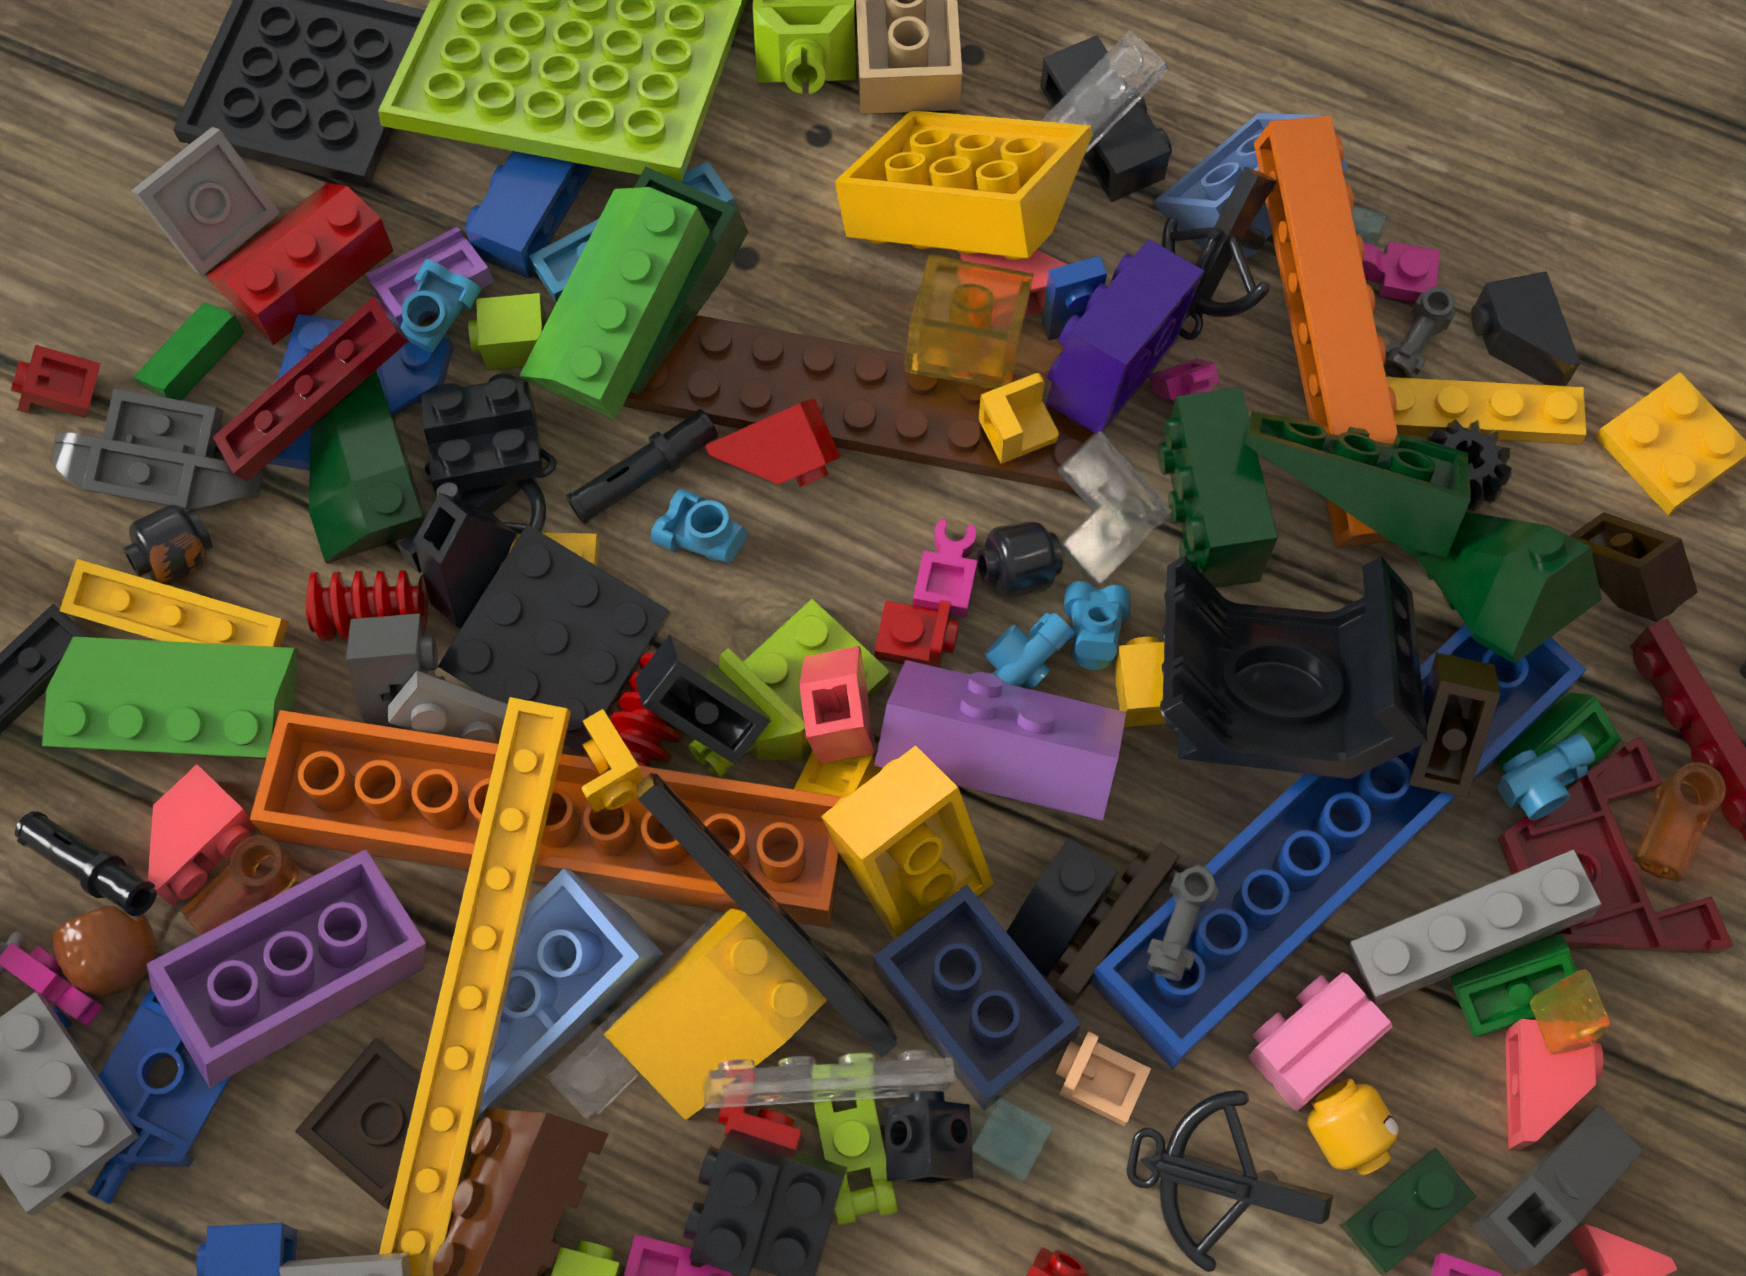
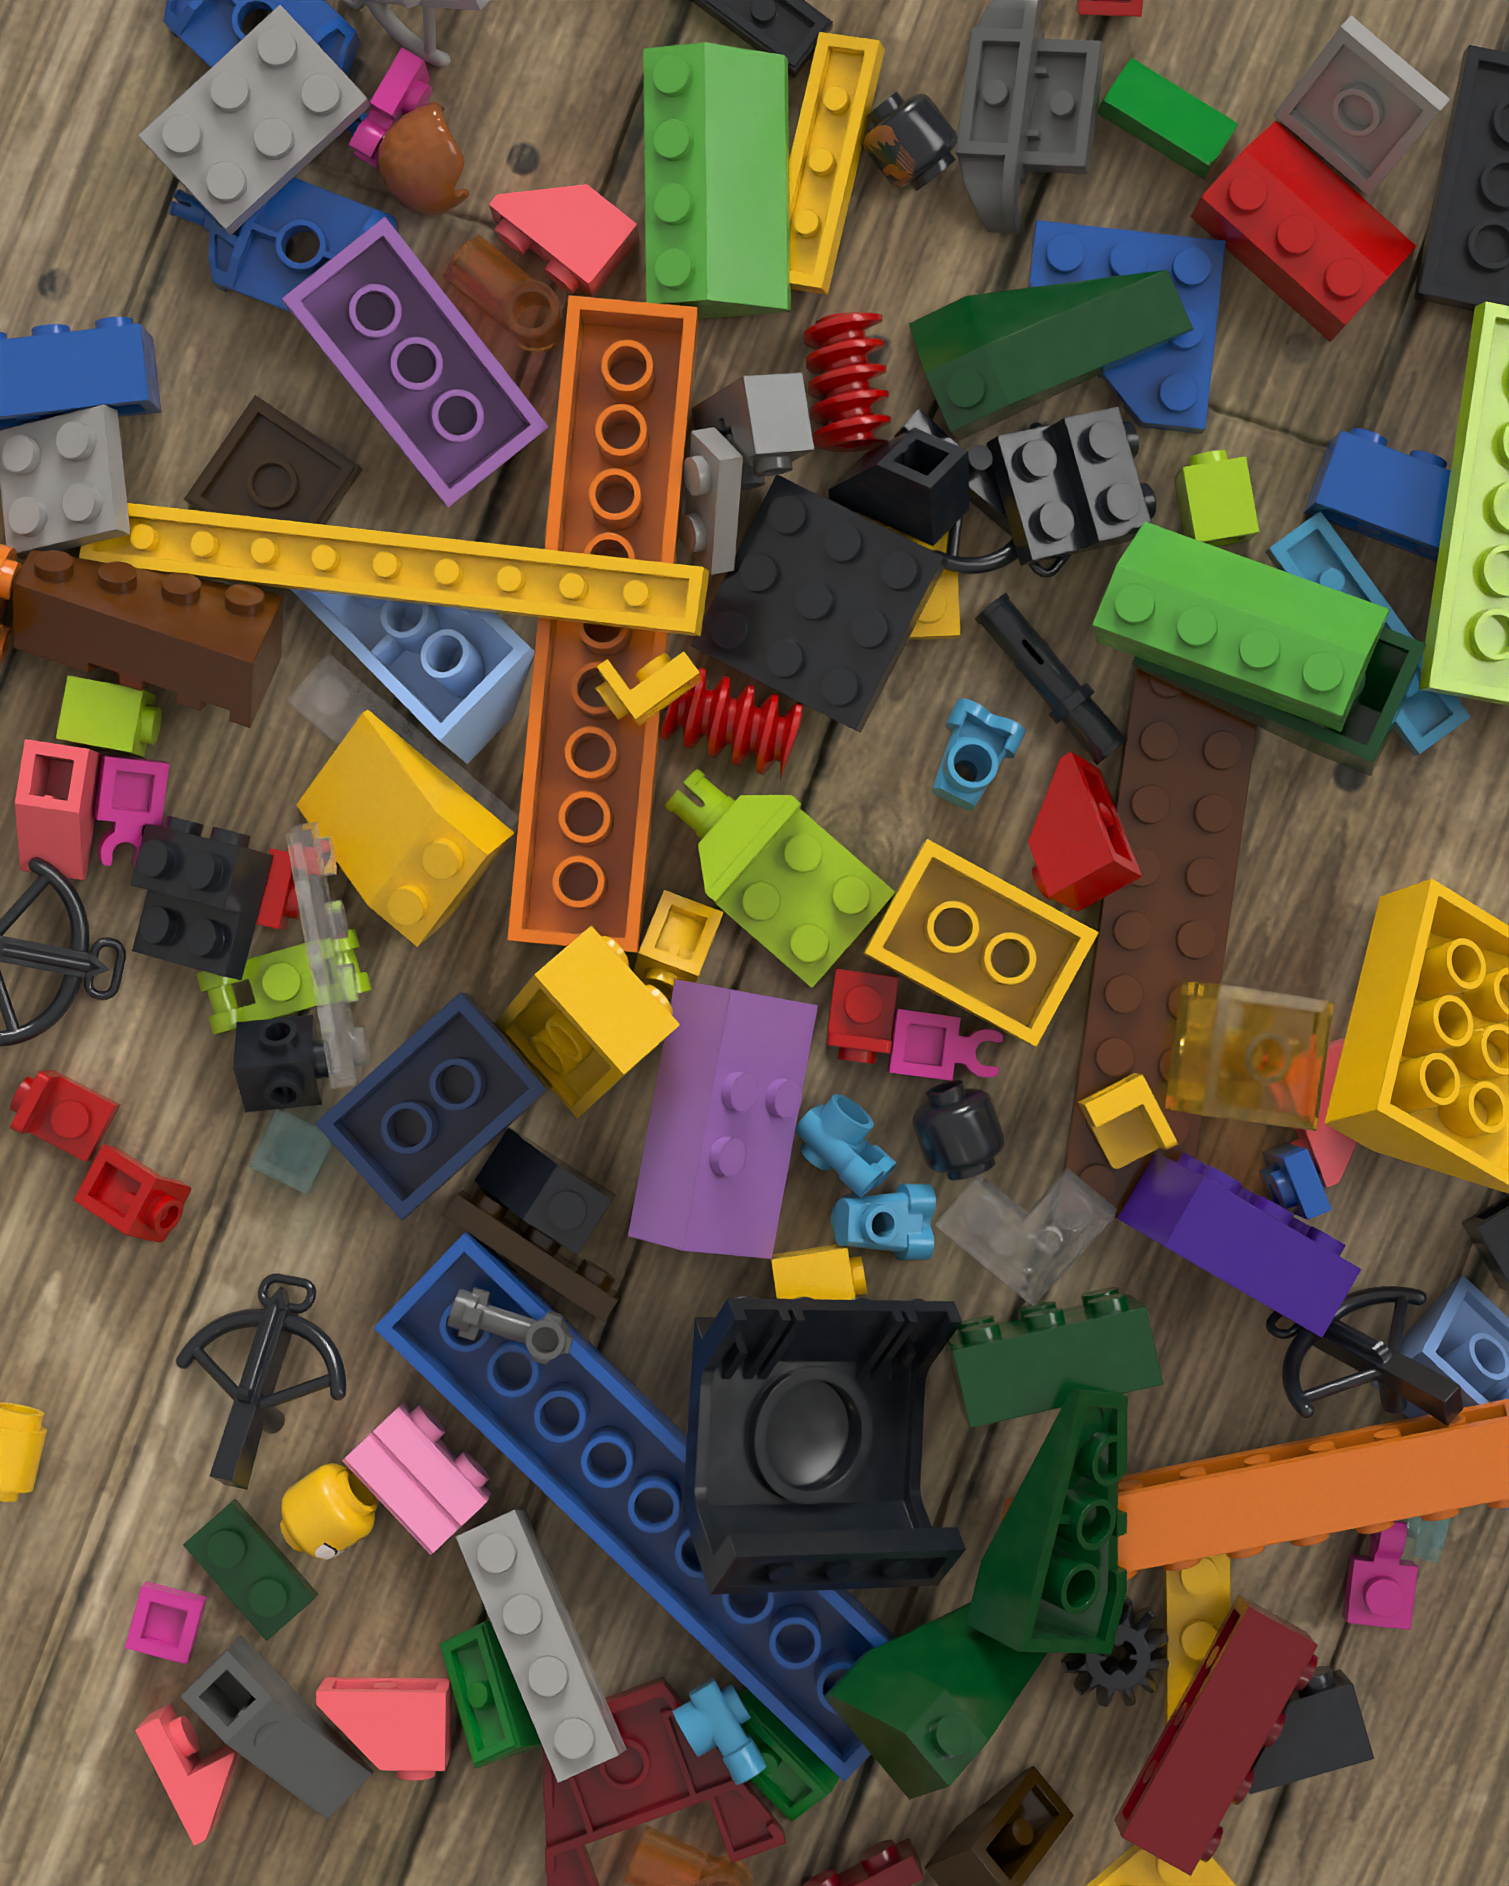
camera: 85 degrees right, 20 degrees up
black pin [15,811,157,916] -> none
dark red plate [213,297,409,481] -> none
medium lavender plate [366,226,494,327] -> none
dark azure plate [400,259,482,353] -> none
black slope [635,635,771,766] -> none
black tile [636,772,898,1058] -> none
coral slope [799,646,876,764] -> none
light nougat bracket [1055,1031,1151,1127] -> none
dark pink plate [1149,358,1220,403] -> none
dark grey bar [1383,287,1457,378] -> none
dark brown slope [1409,652,1501,798] -> none
clear yellow slope [1530,969,1610,1054] -> none
none -> yellow brick [862,839,1099,1047]
none -> dark red brick [1114,1594,1318,1876]

